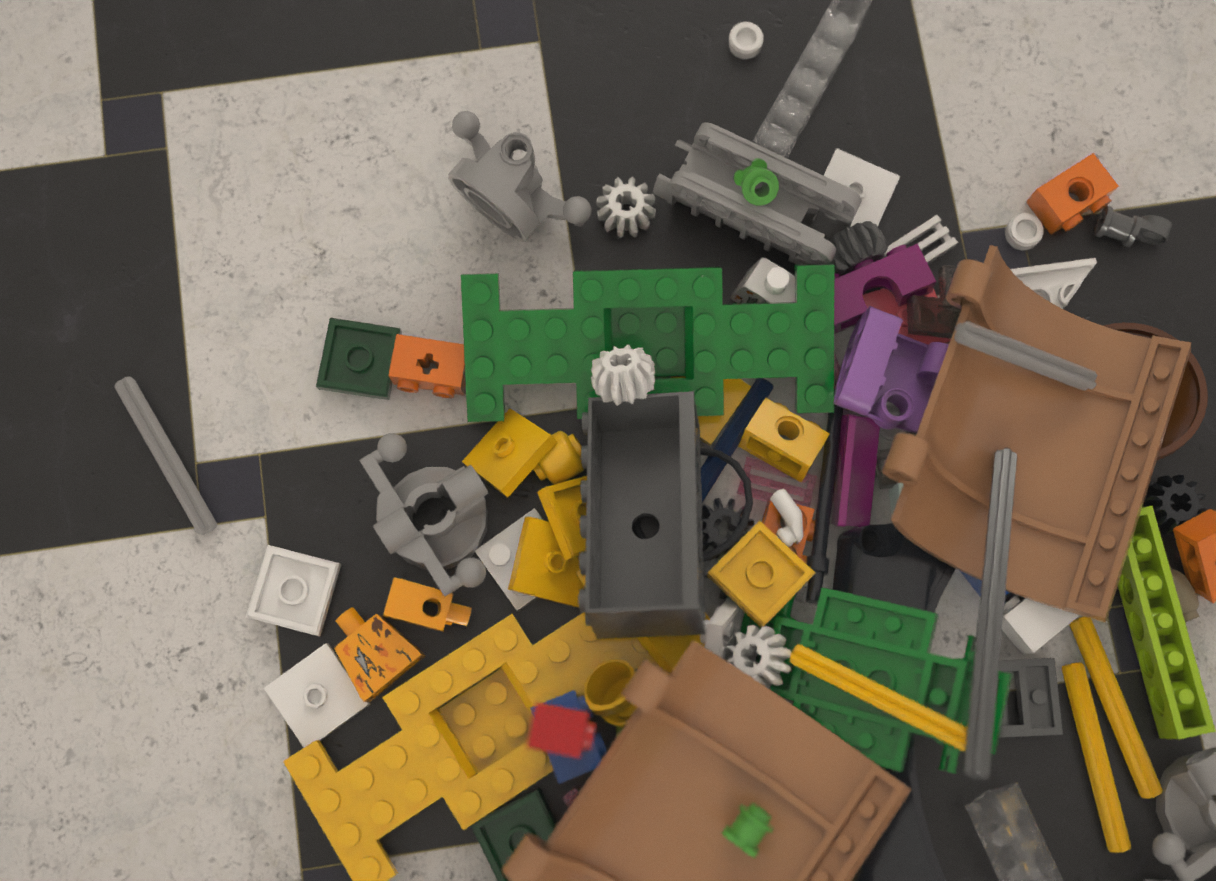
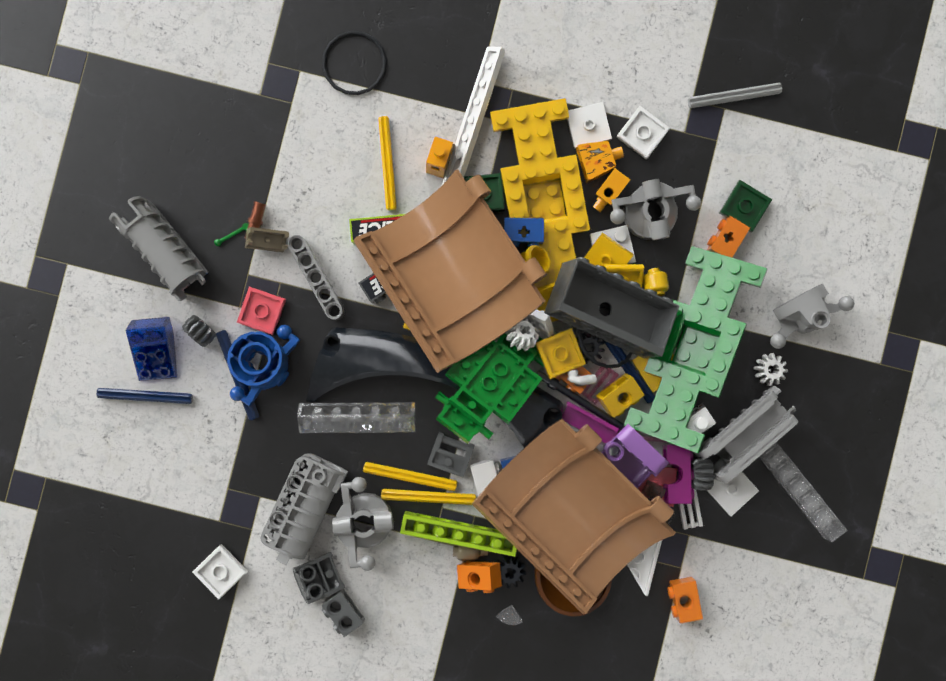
camera: 115 degrees right, 10 degrees up
yellow plate [462,408,557,497] -> none
red brick [527,702,596,758] -> none
white gear [591,345,655,406] -> none
bright green brick [722,802,774,858] -> none
white tile [728,22,763,59] -> none
bright green brick [733,158,779,206] -> none
yellow axle [789,644,967,752] -> none
light grey axle [954,321,1097,391] -> none
dark grey axle [963,448,1017,780] -> none
white tile [1005,213,1044,250] -> none
dark grey connector [1094,205,1173,247] -> none

